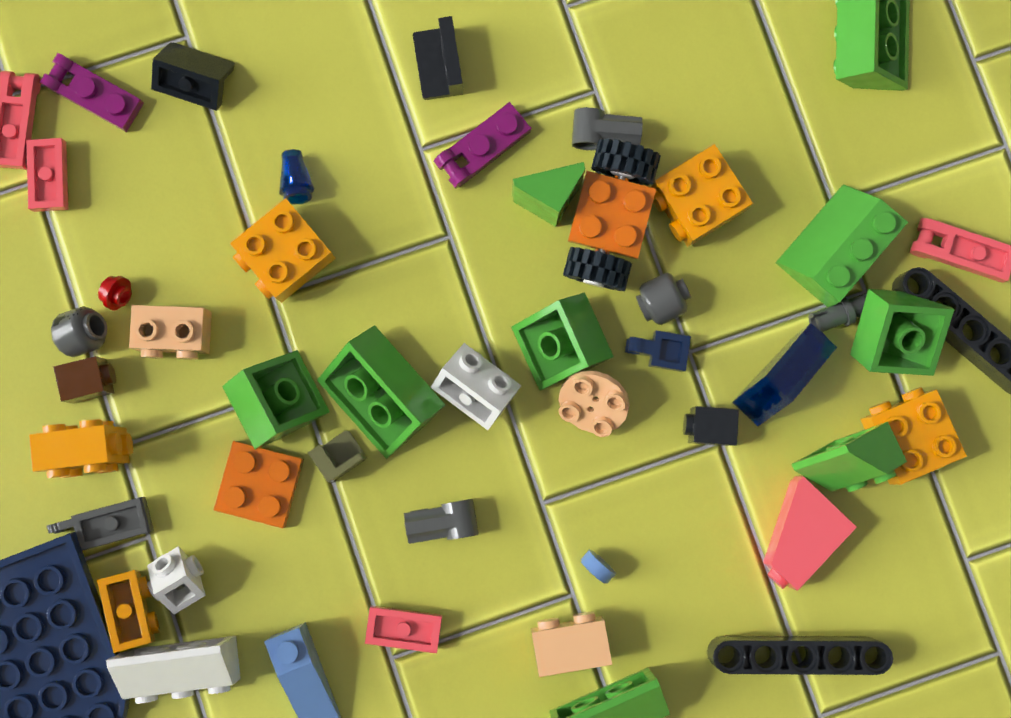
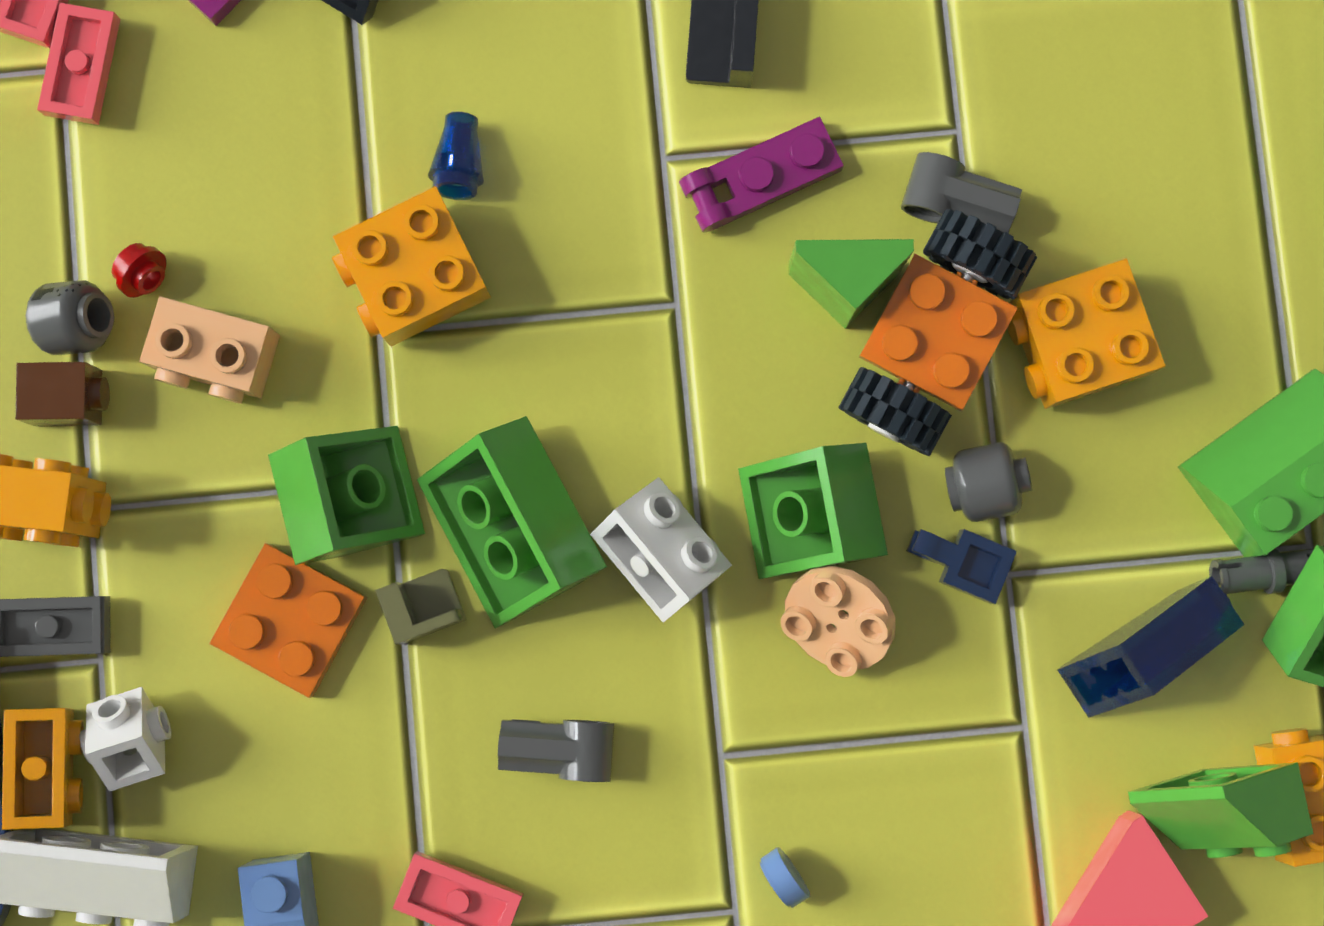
camera: 20 degrees right, 0 degrees up
black brick [683,406,739,446] -> none

